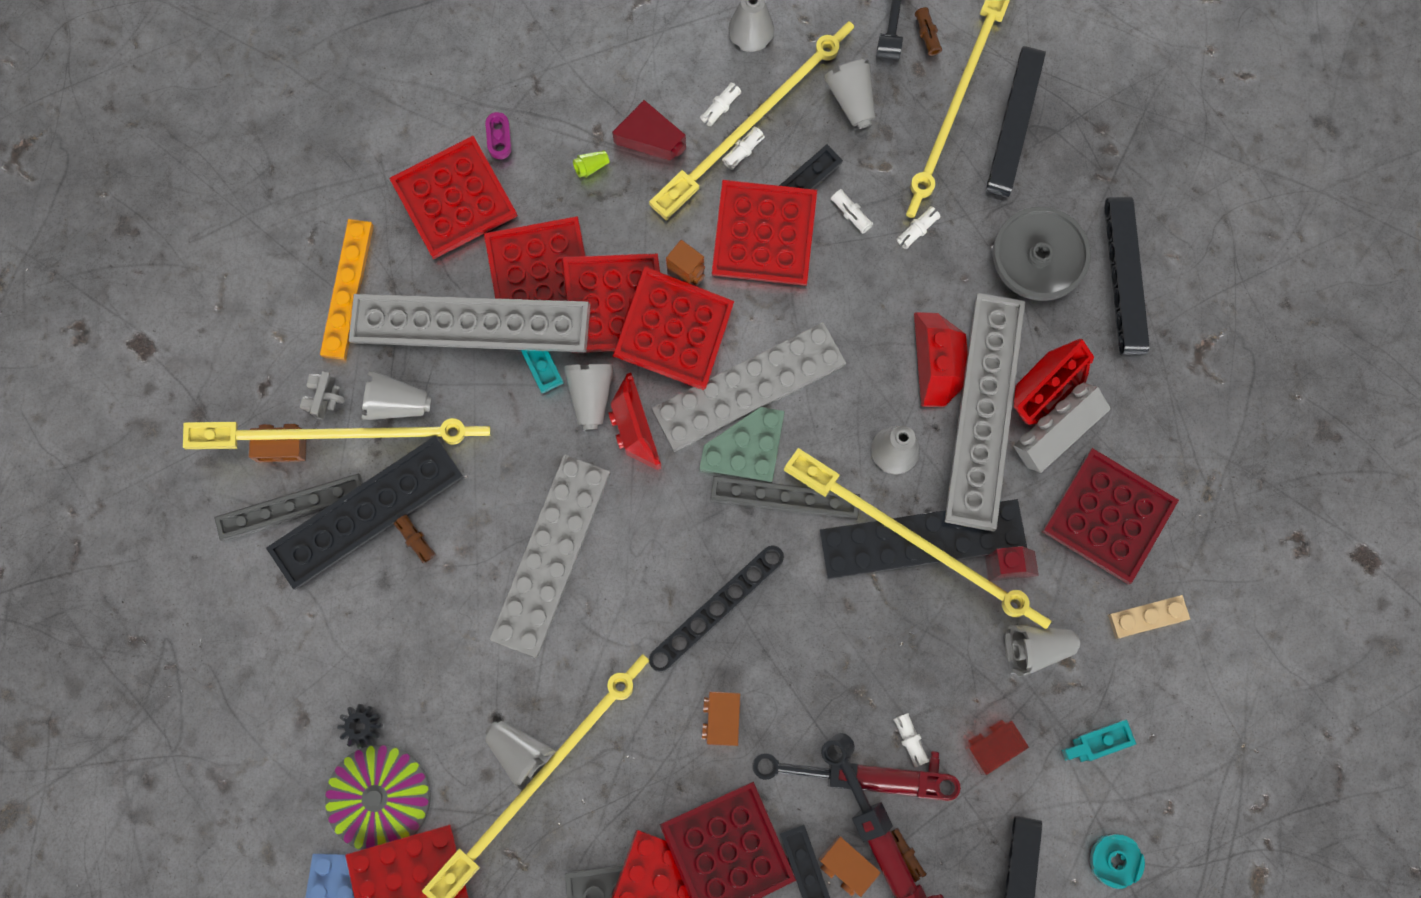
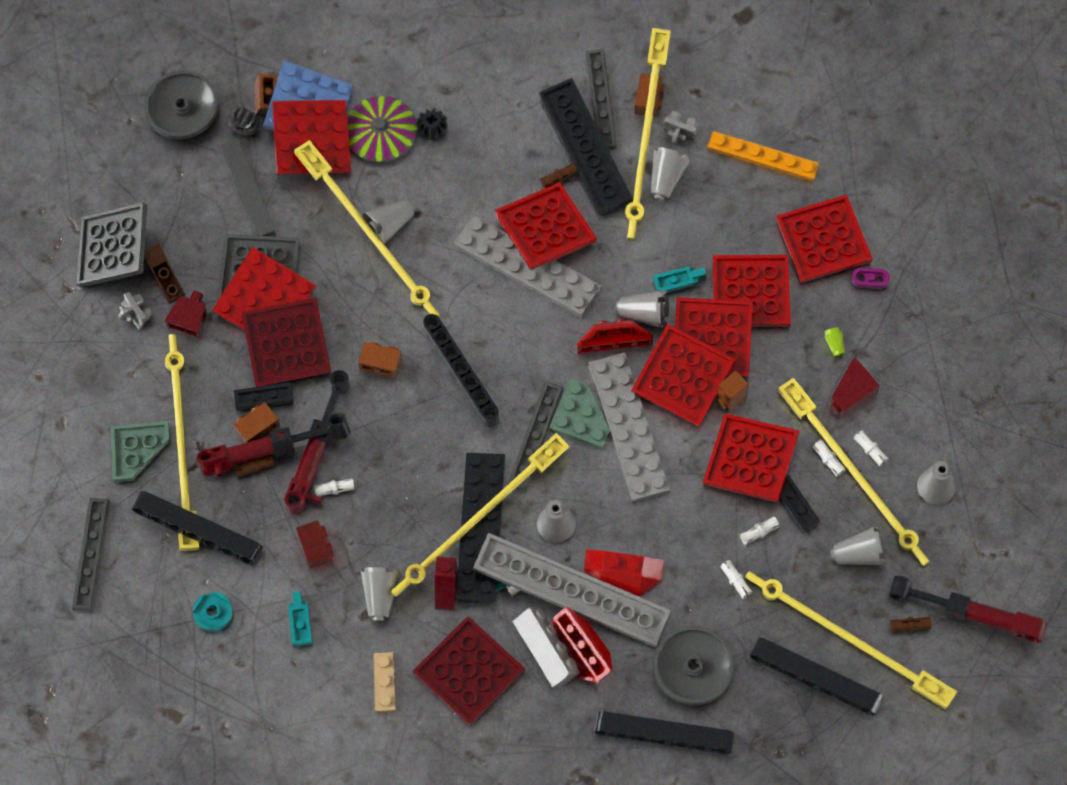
camera: 105 degrees right, 10 degrees down
light grey plate [349,294,590,352] -> none
none -> red plate [495,182,597,270]

